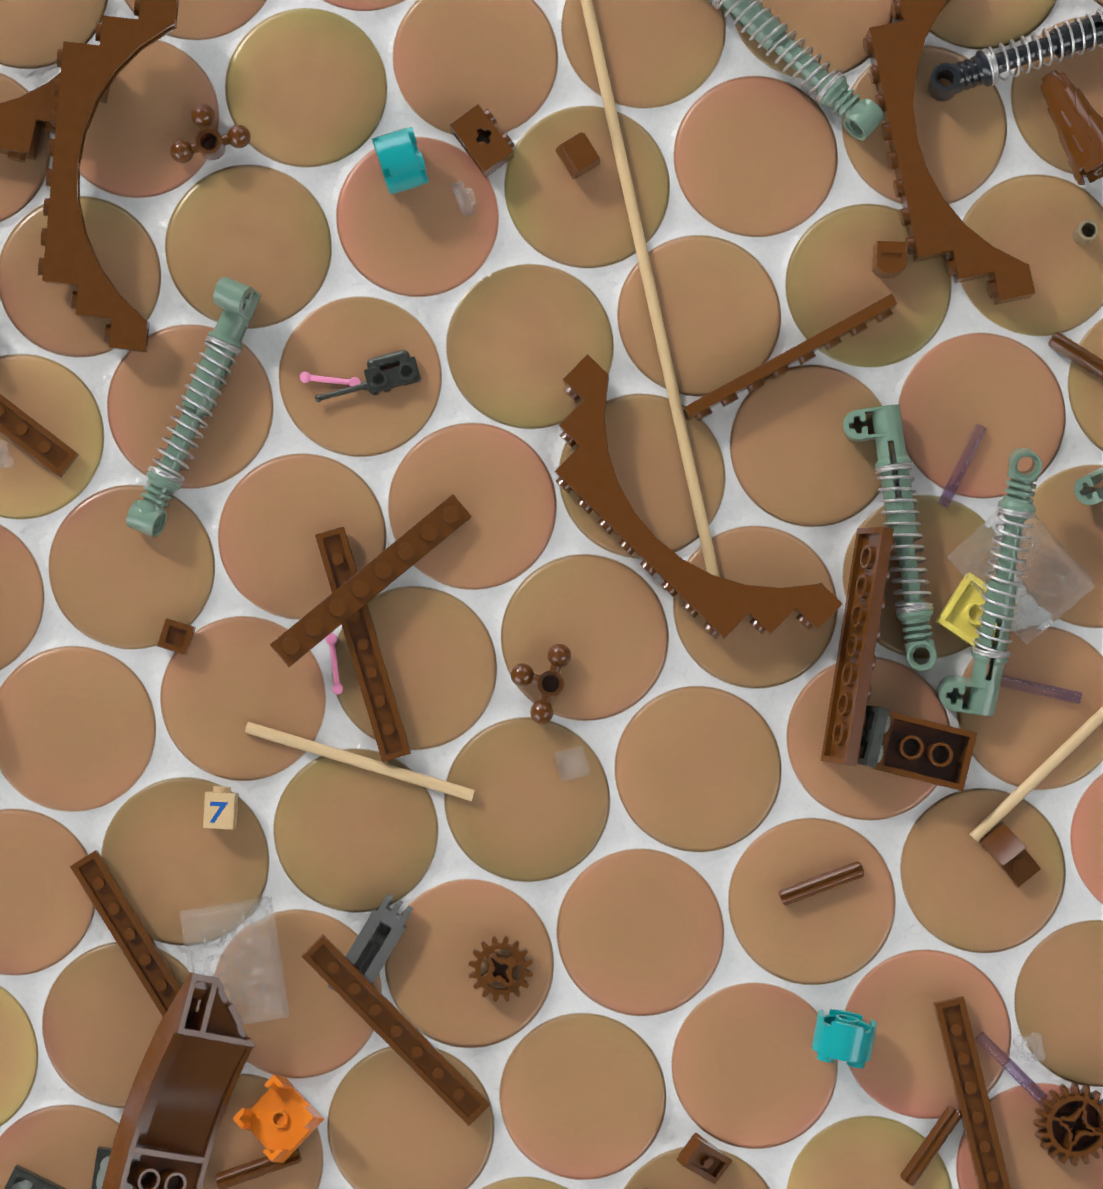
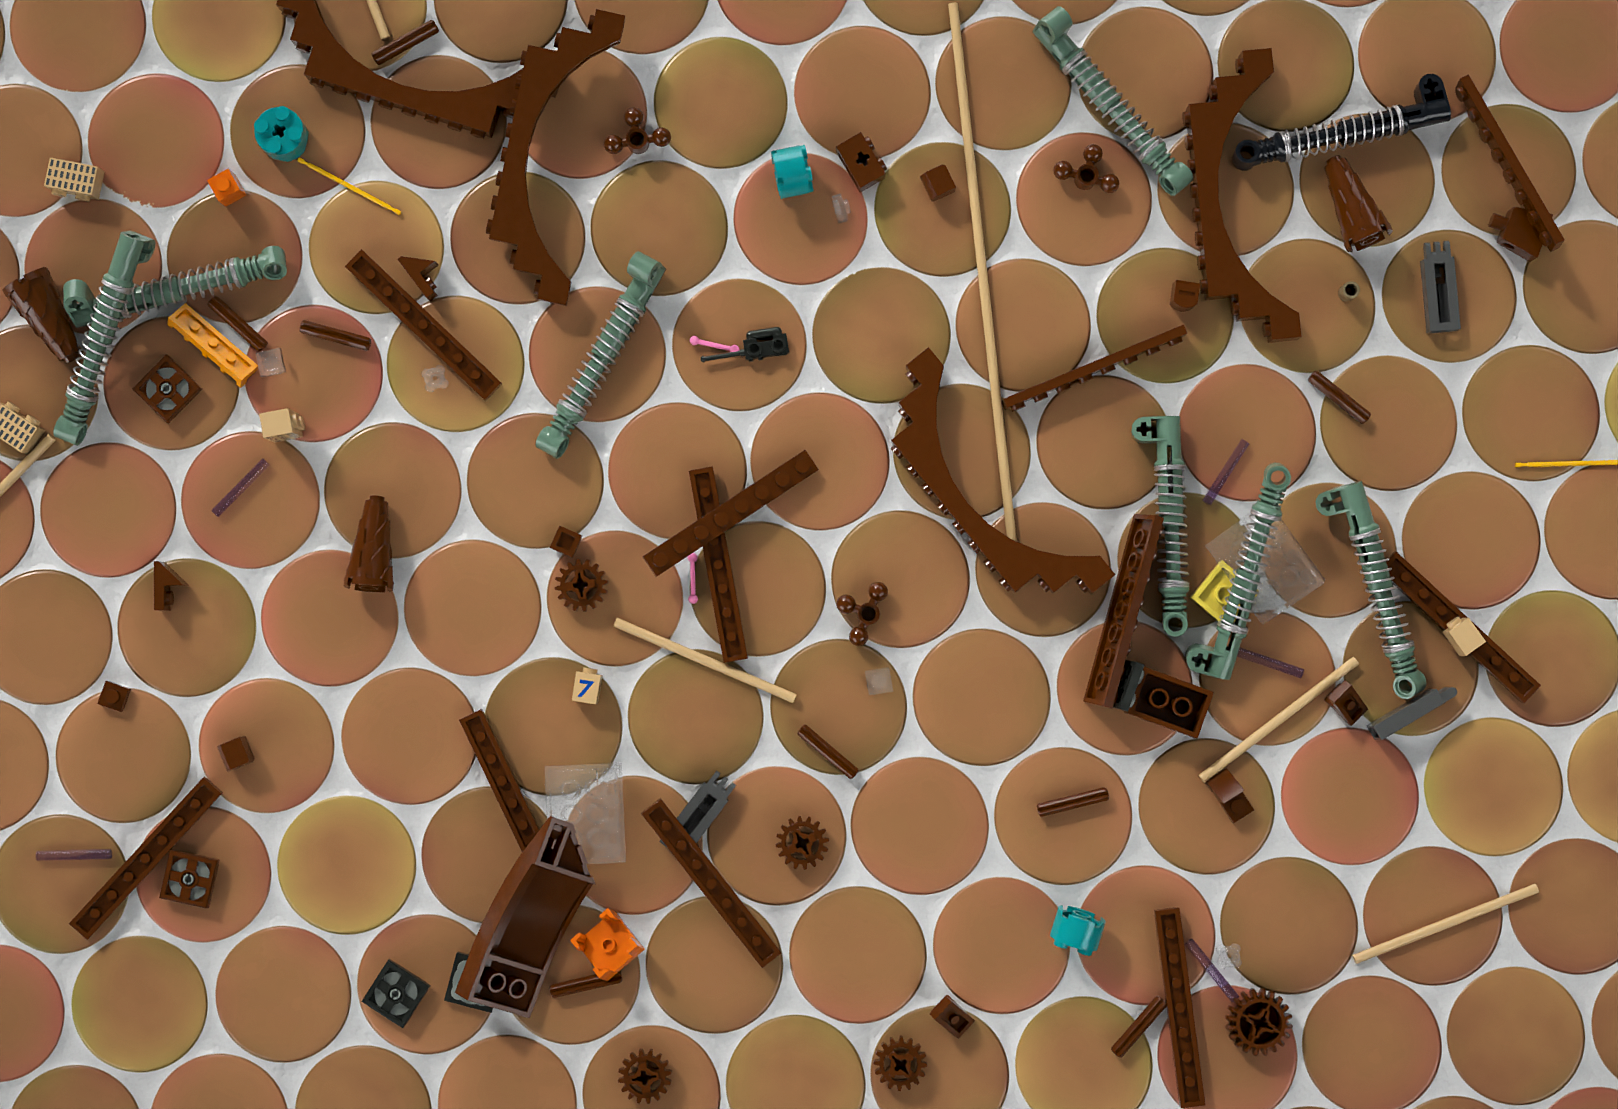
camera: 10 degrees right, 0 degrees up
none -> reddish brown gear [555,559,608,612]
none -> reddish brown axle [797,725,859,779]
none -> reddish brown piece [1053,144,1120,193]

